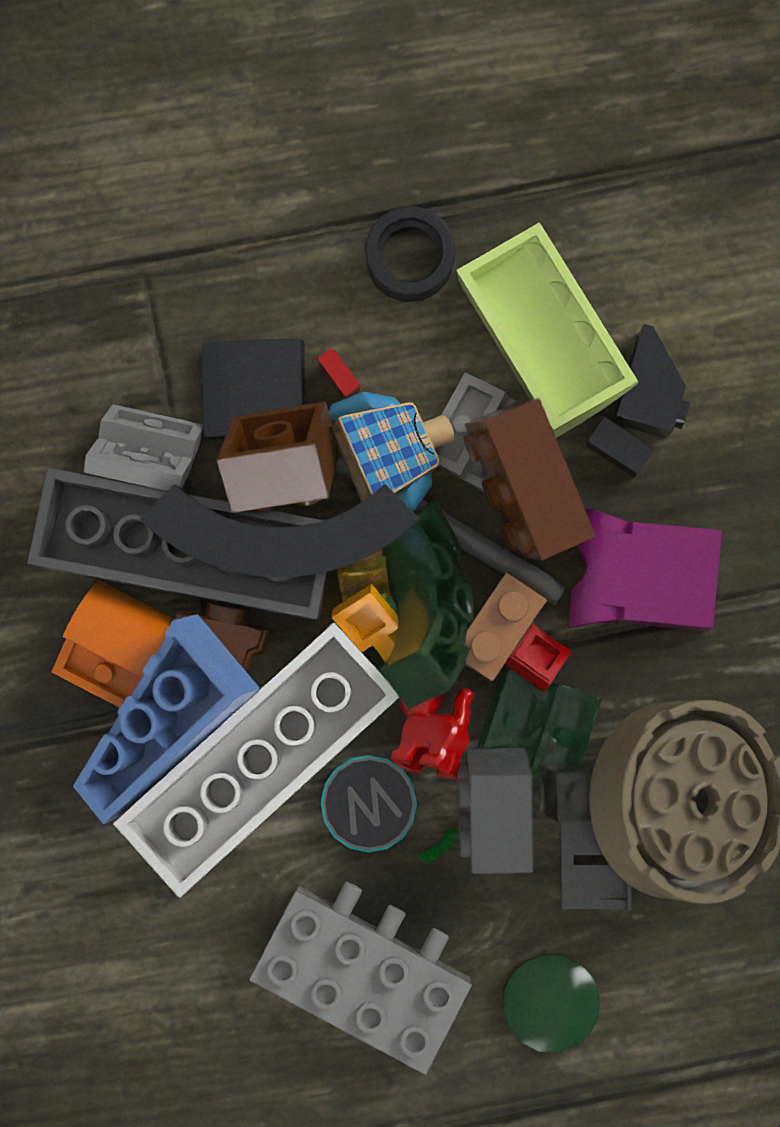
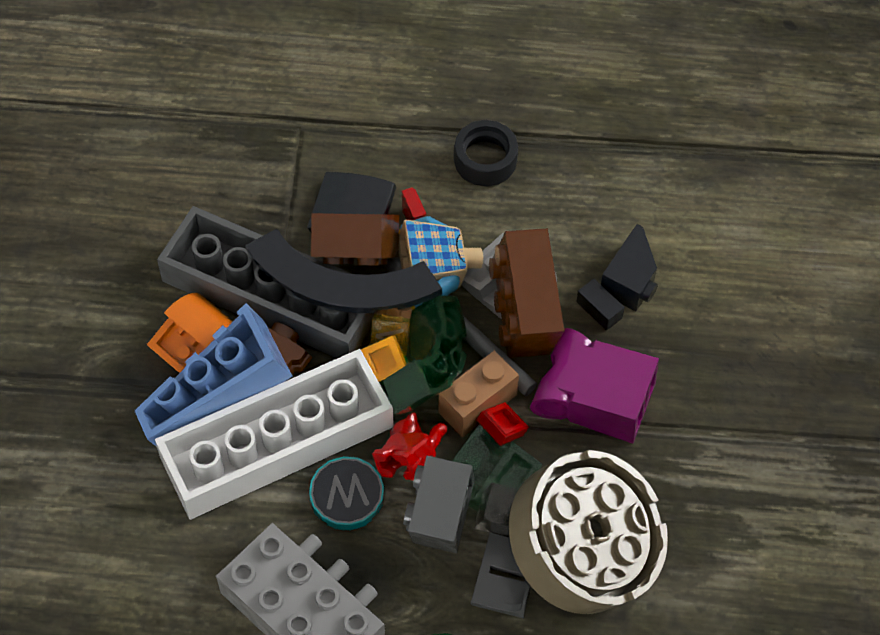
camera: 10 degrees right, 25 degrees down
light grey slope [84,404,204,491] -> none
green leg [418,828,459,865] -> none
yellowish green slope [457,222,638,438] -> none

